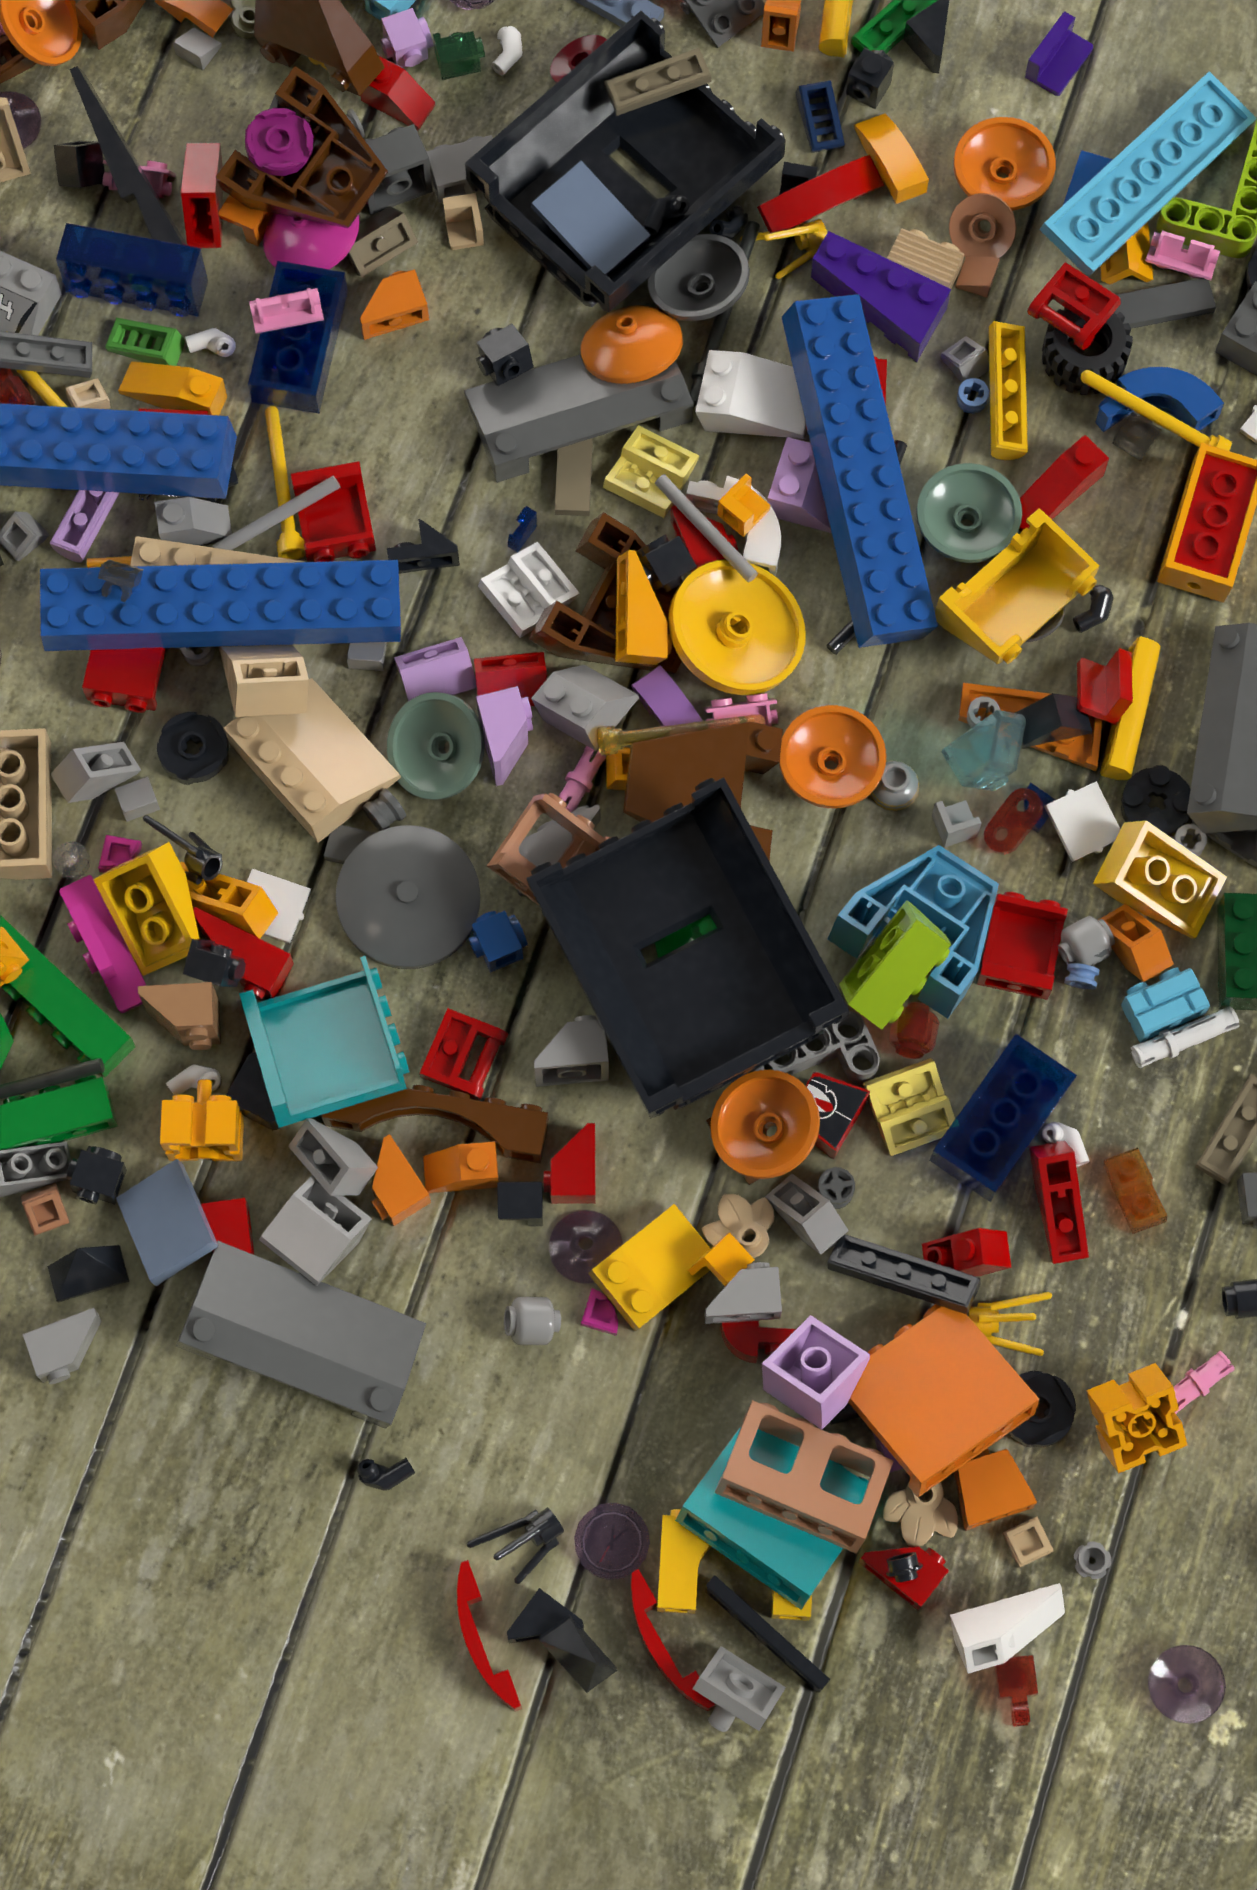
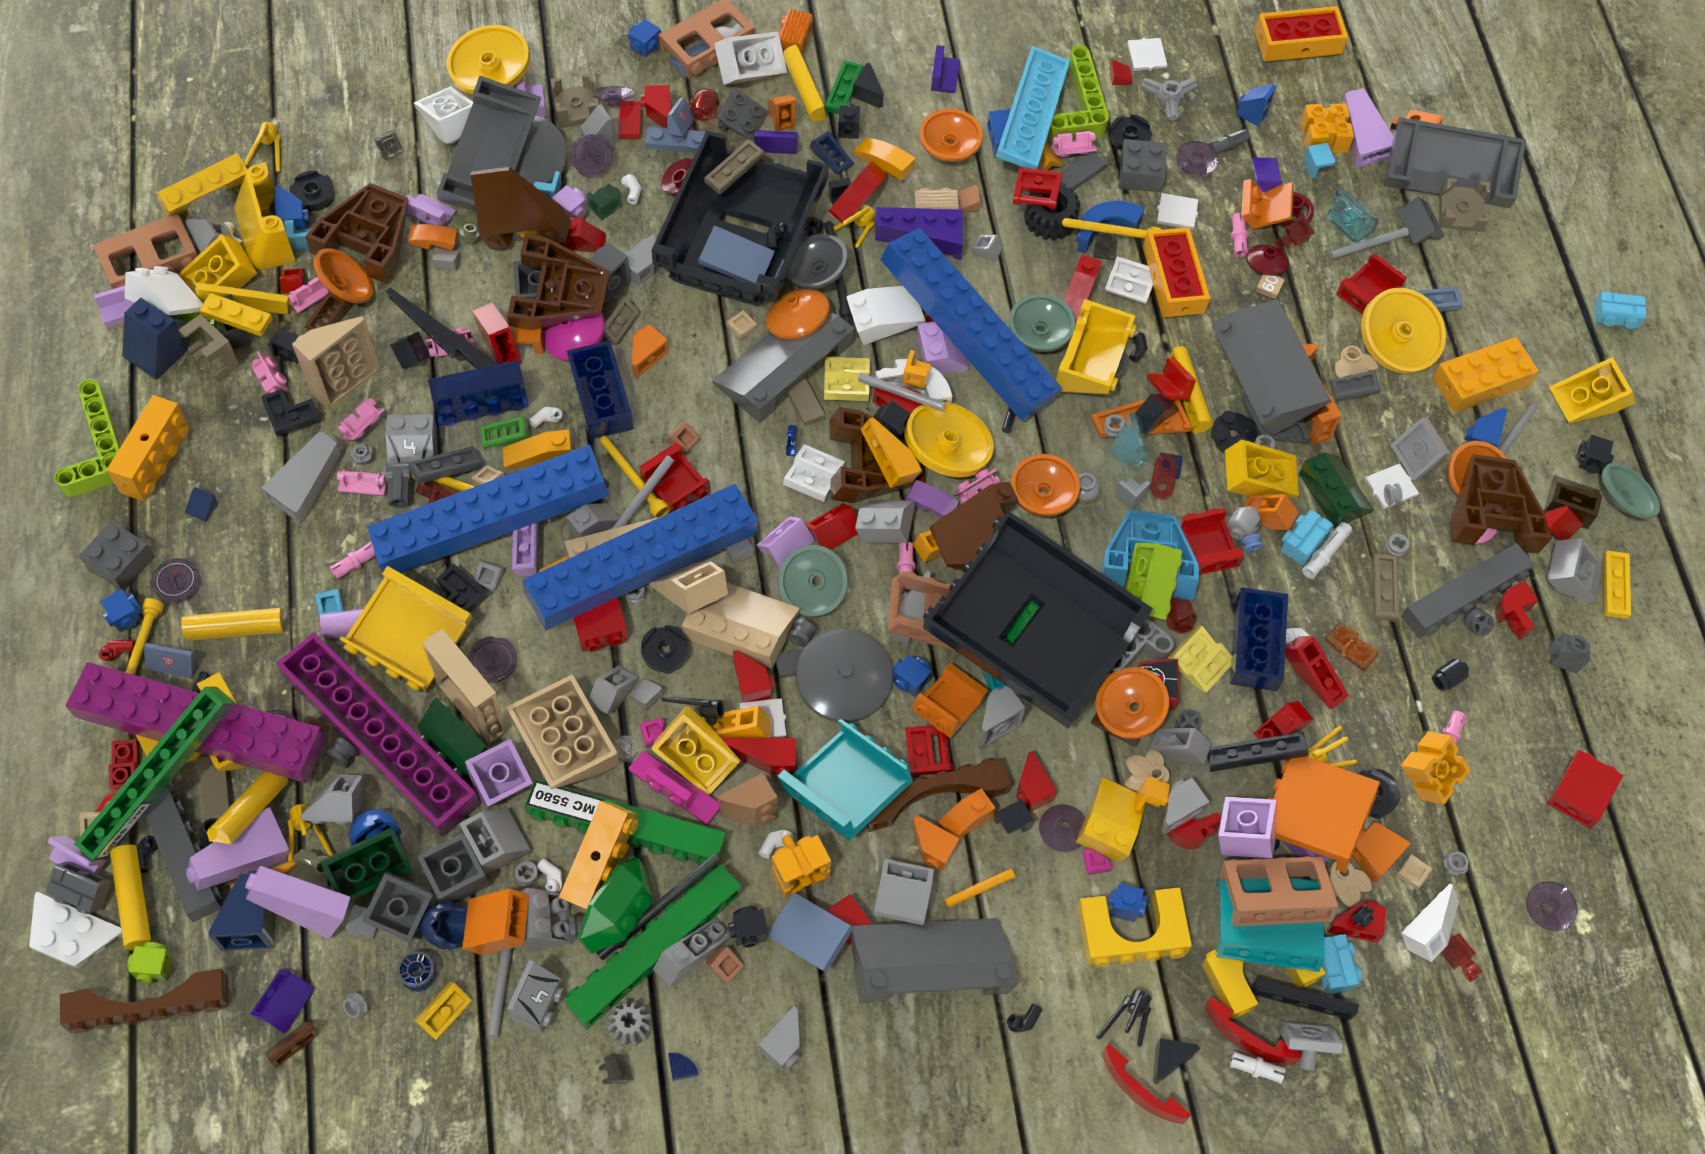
camera: 30 degrees left, 10 degrees down
black slope [47,1245,129,1303] -> none
clear smoke tile [98,560,144,602] -> none
black brick [183,939,246,987] -> none
black slope [226,1052,280,1131] -> none
magenta tile [245,108,313,176] -> none
bright pink hinge [249,288,324,334] -> none
light grey slope [288,1118,378,1196] -> none
black slope [387,519,460,574] -> none
tan panel [442,193,484,250] -> none
black brick [476,324,534,386] -> none
lavender slope [476,686,533,786] -> none
light grey head [504,1297,561,1345] -> none
black slope [539,1614,617,1693] -> none
clear purple tile [574,1503,650,1580] -> none
clear yellow piece [597,714,765,756] -> none
nougat dish [949,193,1017,258] -> none
medium blue bush [957,378,989,414] -> none
yellow brick [988,321,1028,460] -> none
white piece [1044,781,1120,862] -> none
none -> nougat slope [665,422,700,454]
none -> tan tile [726,310,758,340]
none -> red slope [733,650,775,703]
none -> dark purple panel [754,130,798,154]
none -> orange panel [912,663,988,738]
none -> light orange bar [944,868,1015,908]
none -> yellow arch [1077,888,1192,967]
none -> white slope [1105,256,1153,304]
none -> blue brick [1108,883,1147,922]
none -> white pin [1230,1051,1285,1084]
none -> medium azure brick [1321,934,1362,995]

